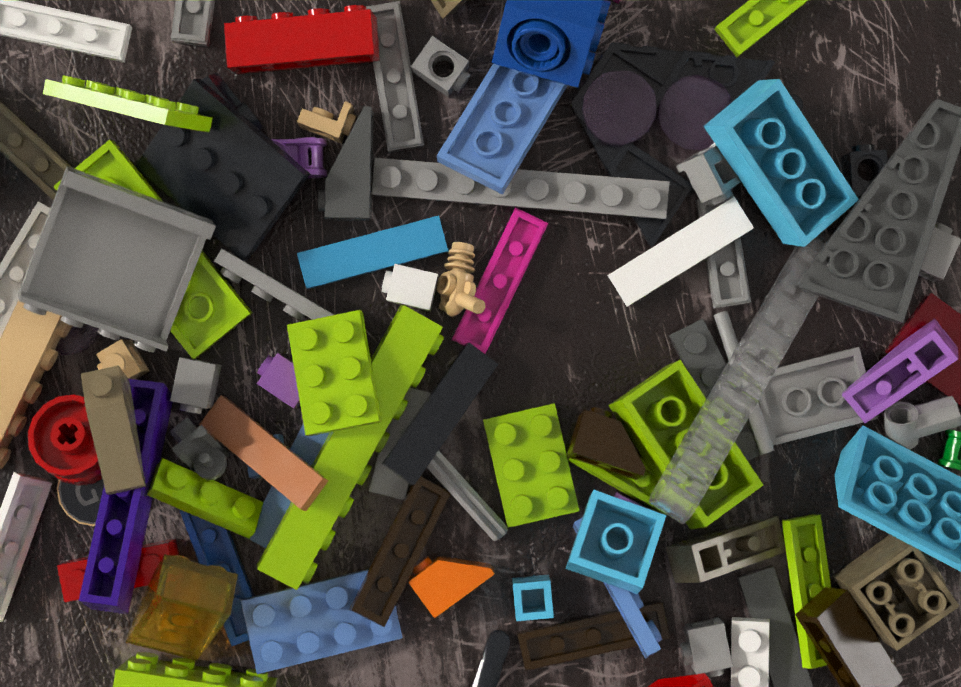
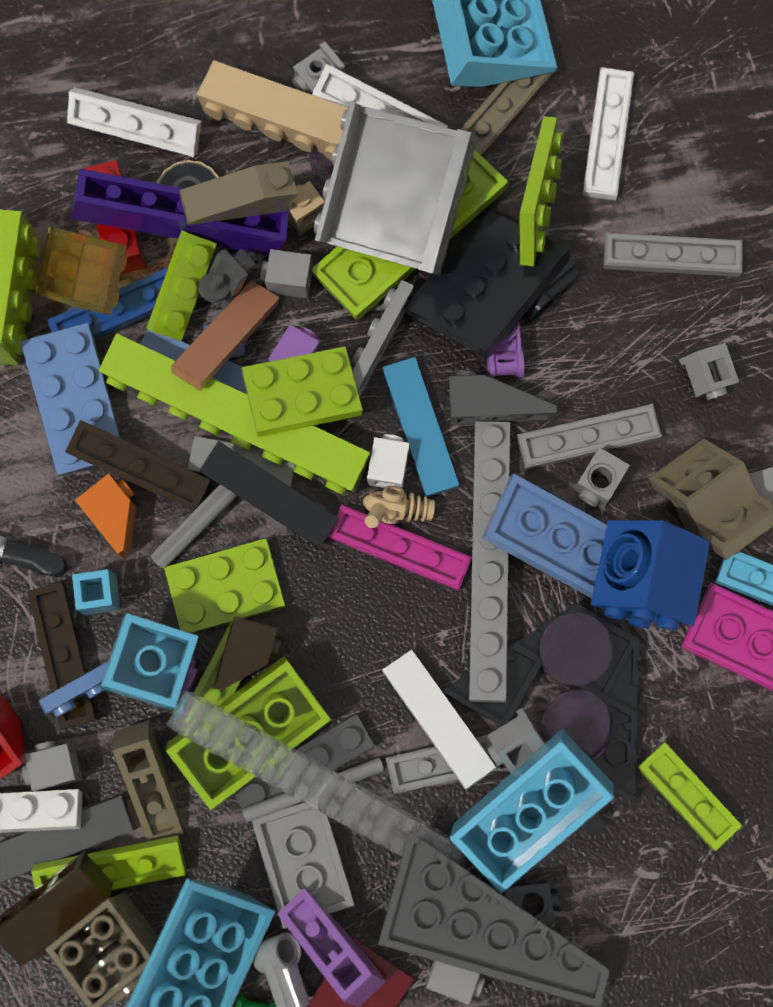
camera: 85 degrees right, 10 degrees down
red wheel [28,394,102,486] -> none
red brick [224,5,380,74] -> none
tan bracket [297,101,358,144] -> none

